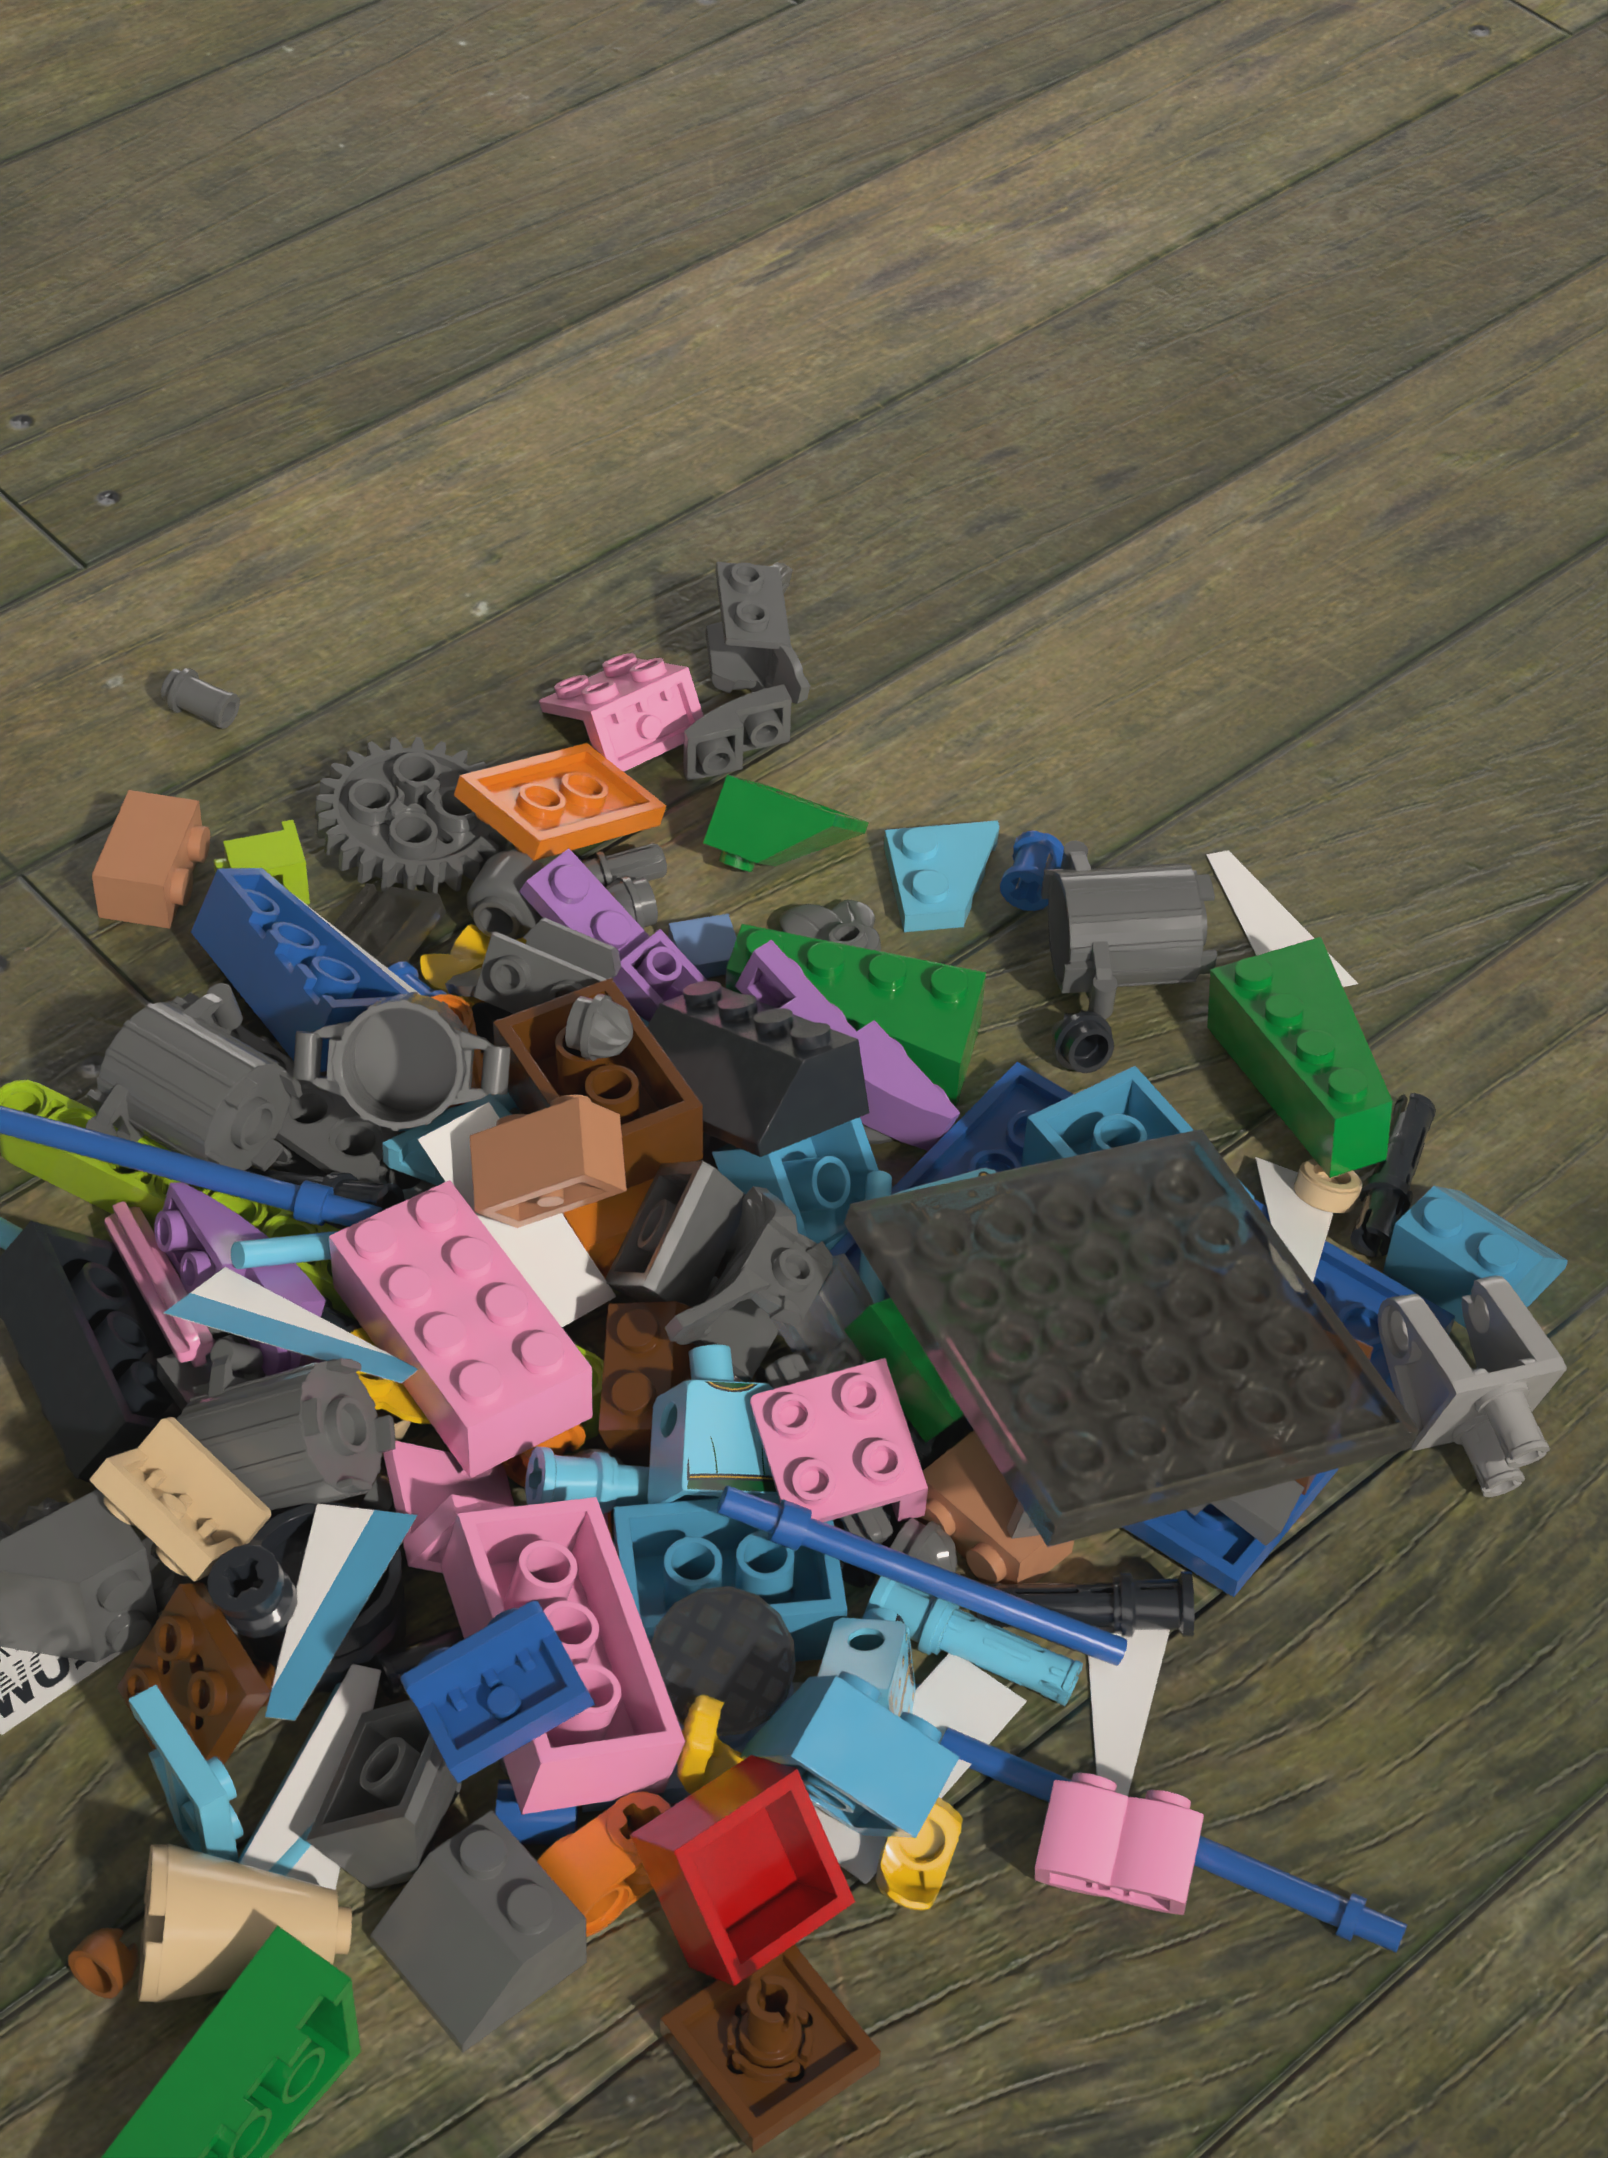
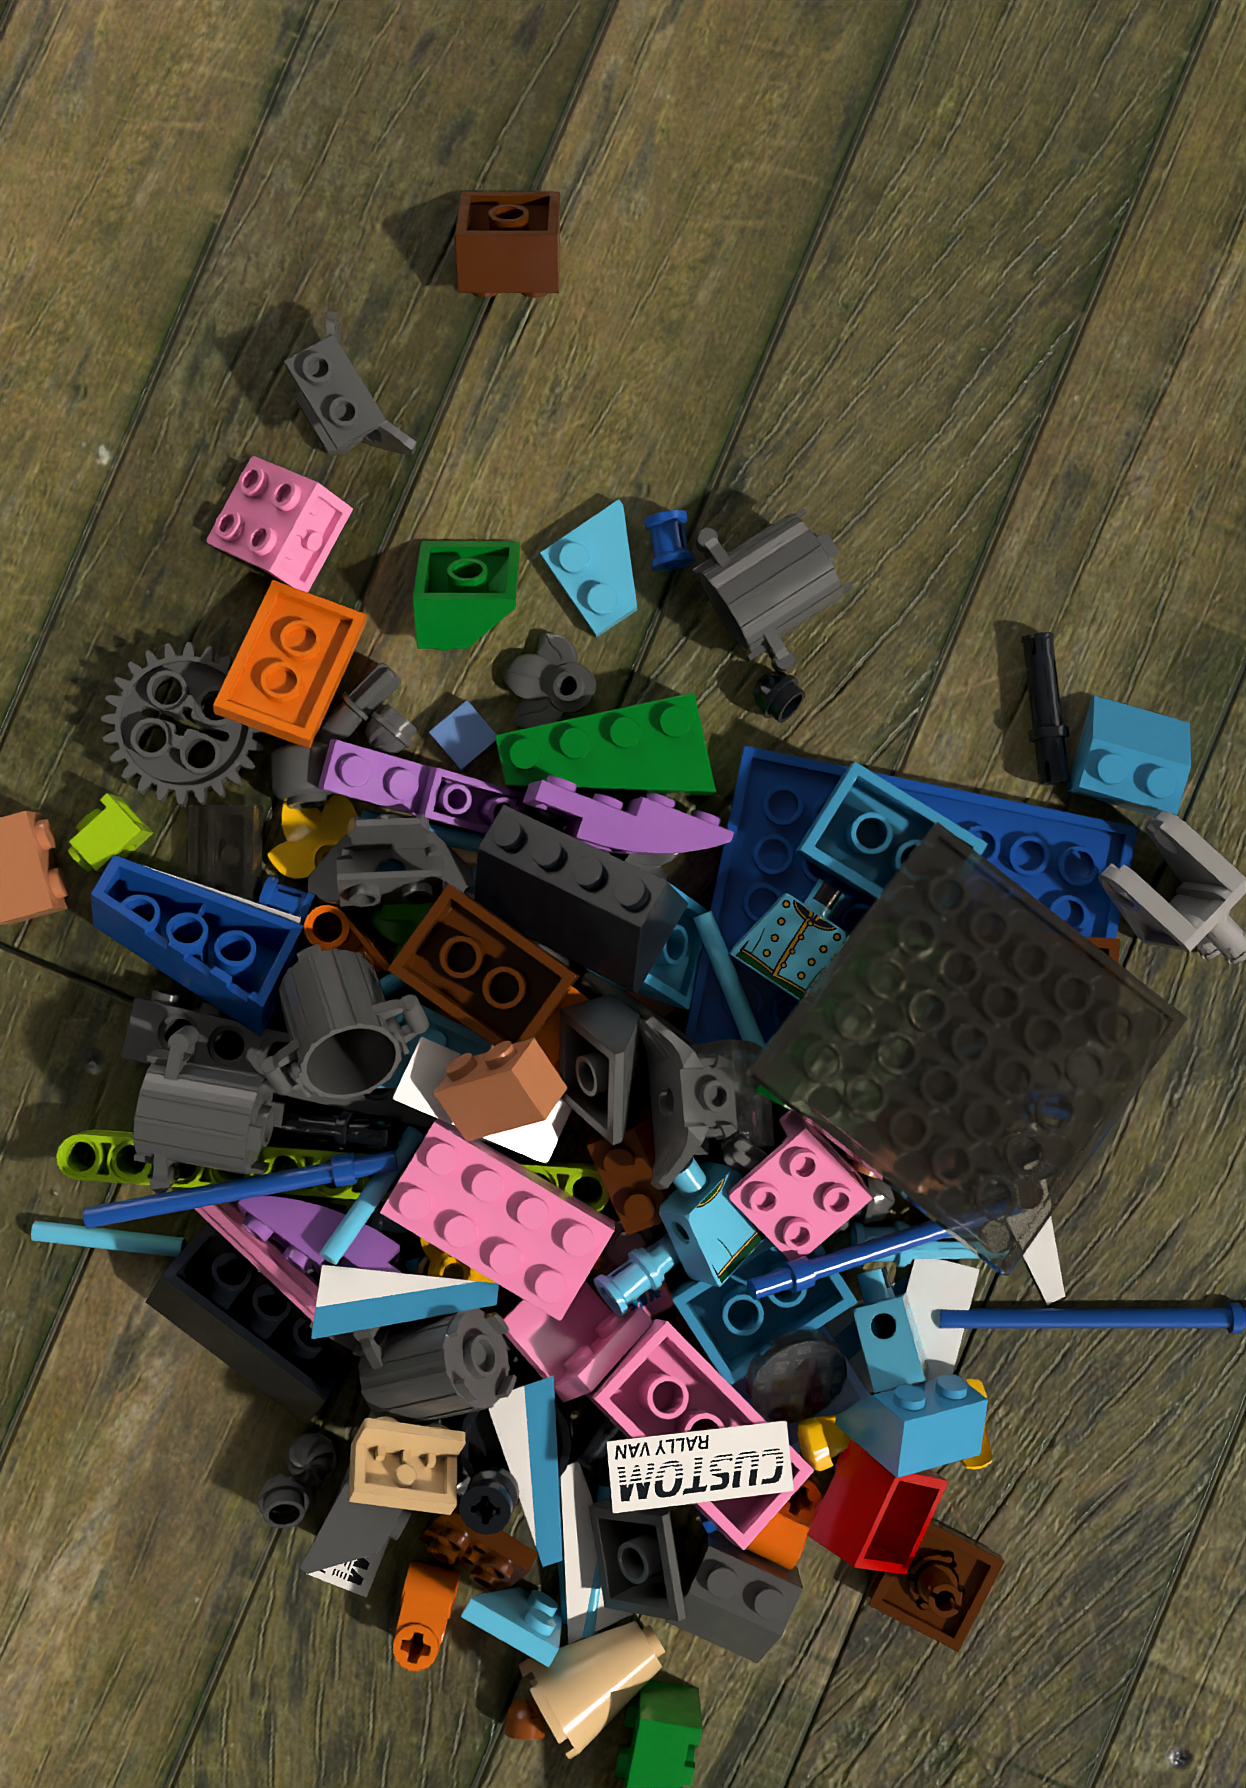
camera: 20 degrees left, 40 degrees up
blue bracket [400,1600,595,1783] -> none
dark grey plate [566,994,633,1061] -> none
dark grey slope [683,684,792,781] -> none
bright pink brick [1035,1773,1204,1915] -> none
white sticker [1206,850,1358,987] -> none
green wedge [1207,937,1393,1178] -> none
white sticker [1255,1157,1333,1292] -> none
tan tile [1294,1159,1363,1213] -> none
none -> orange piece [393,1560,461,1671]
none -> reddish brown slope [455,191,560,298]
none -> white sticker [606,1421,794,1513]

